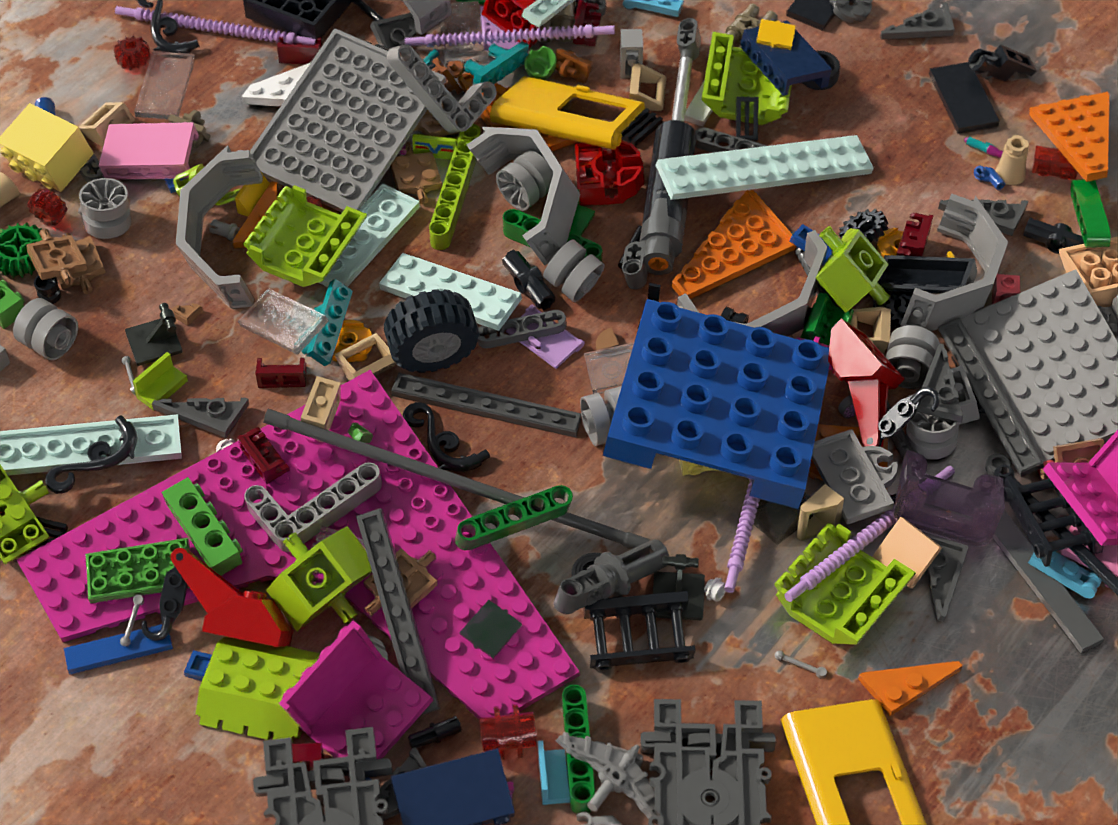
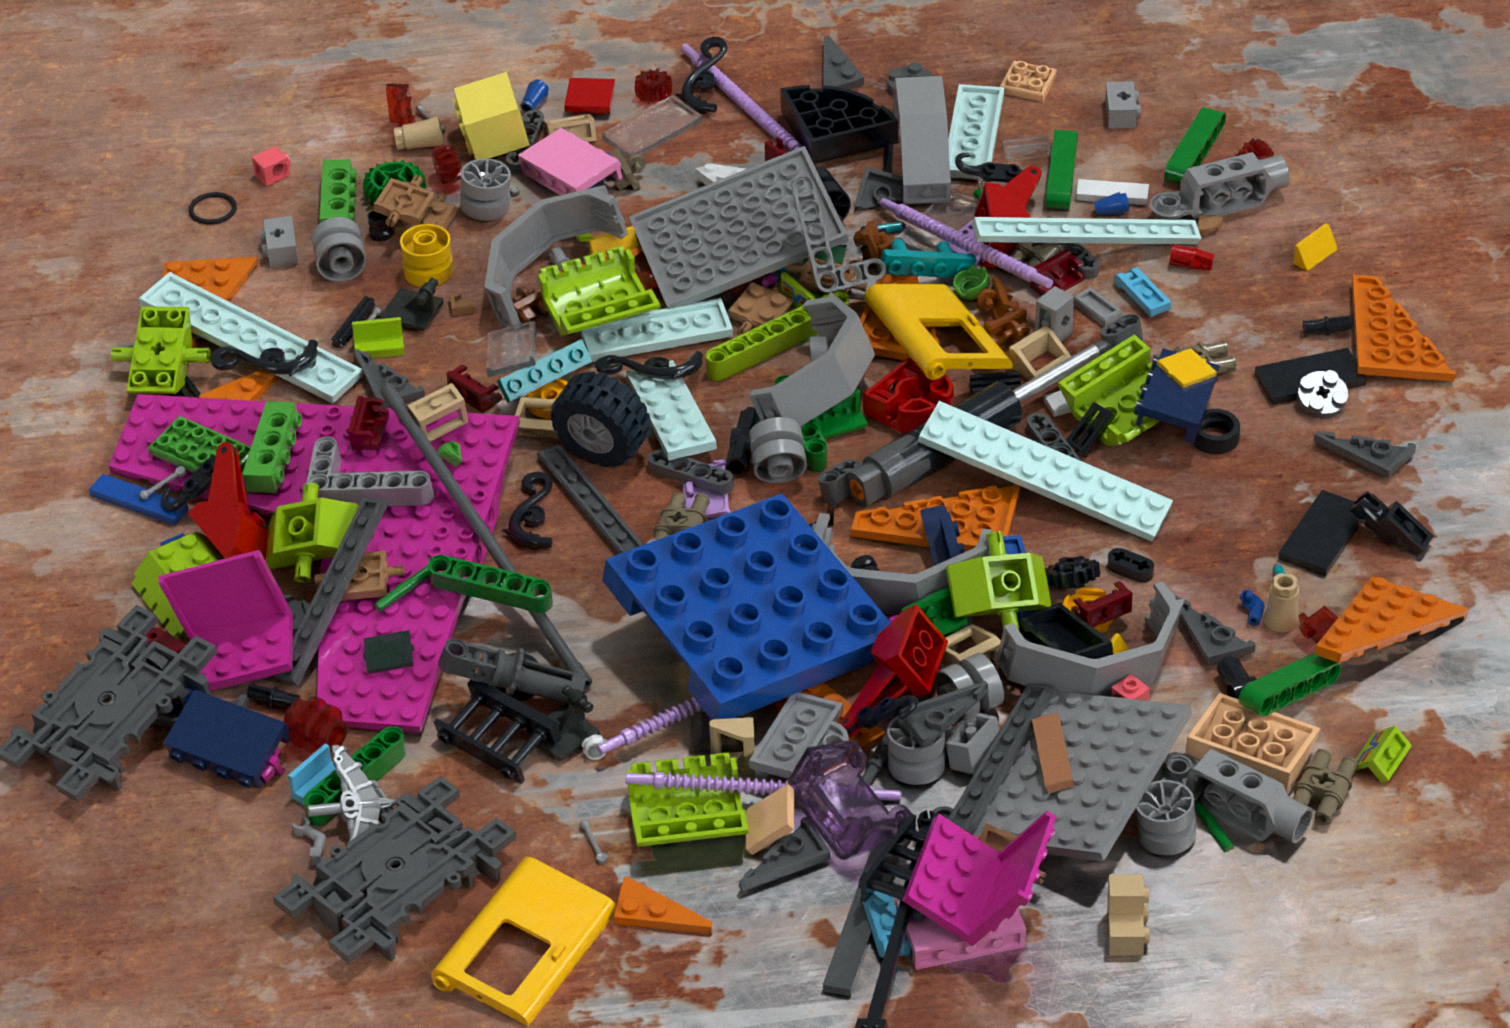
camera: 45 degrees right, 10 degrees down
none -> orange wing [199,370,280,401]
none -> black axle [331,296,375,348]
none -> green piece [374,565,429,612]
none -> yellow wheel [400,224,454,287]
none -> dark orange hips [513,286,550,327]
none -> red tile [564,78,615,115]
none -> black plant [595,351,703,380]
none -> dark tan pin [653,493,710,539]
none -> dark blue bracket [920,505,965,566]
none -> dark orange hips [984,308,1030,346]
none -> nougat tile [1032,712,1074,793]
none -> light grey tile [1074,287,1123,327]
none -> black beam [1107,548,1154,583]

